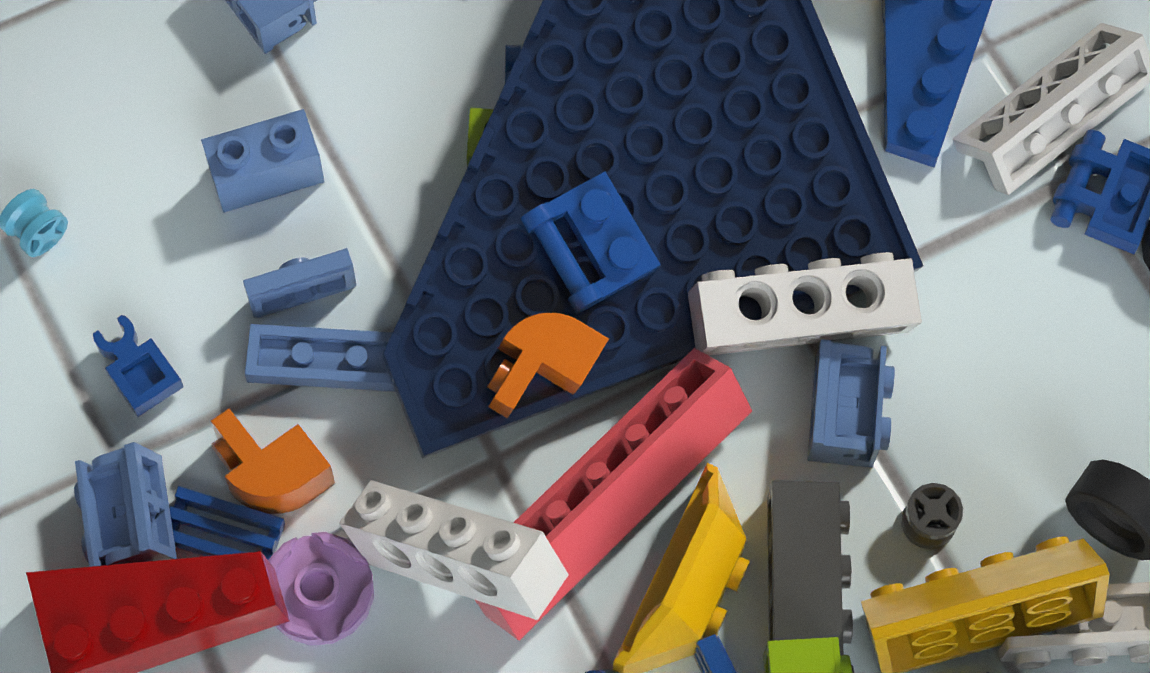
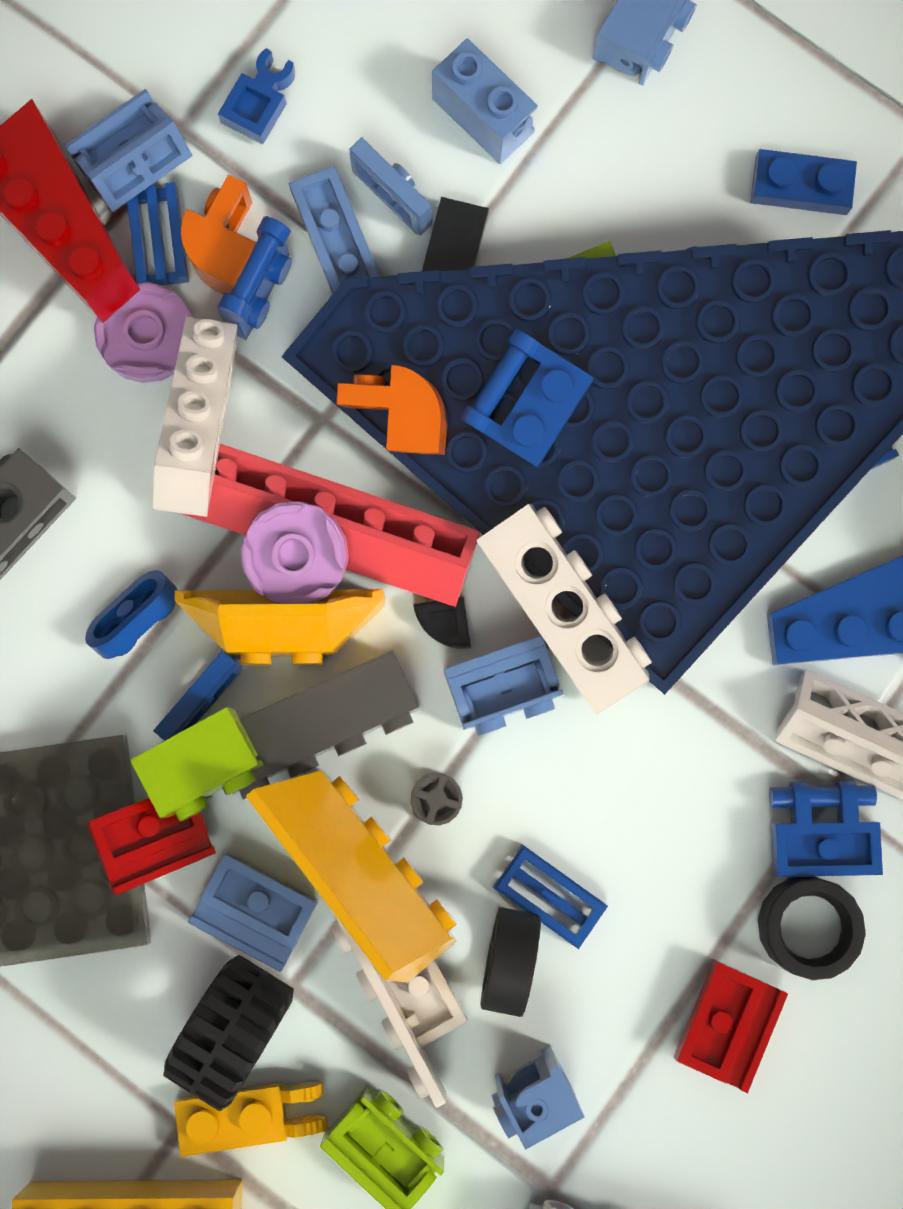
camera: 65 degrees right, 15 degrees up
none -> blue plate [217,216,292,340]
none -> lavender tile [241,501,349,604]
none -> black tile [413,597,471,649]
none -> black tile [422,197,489,271]
none -> blue tile [492,844,608,949]

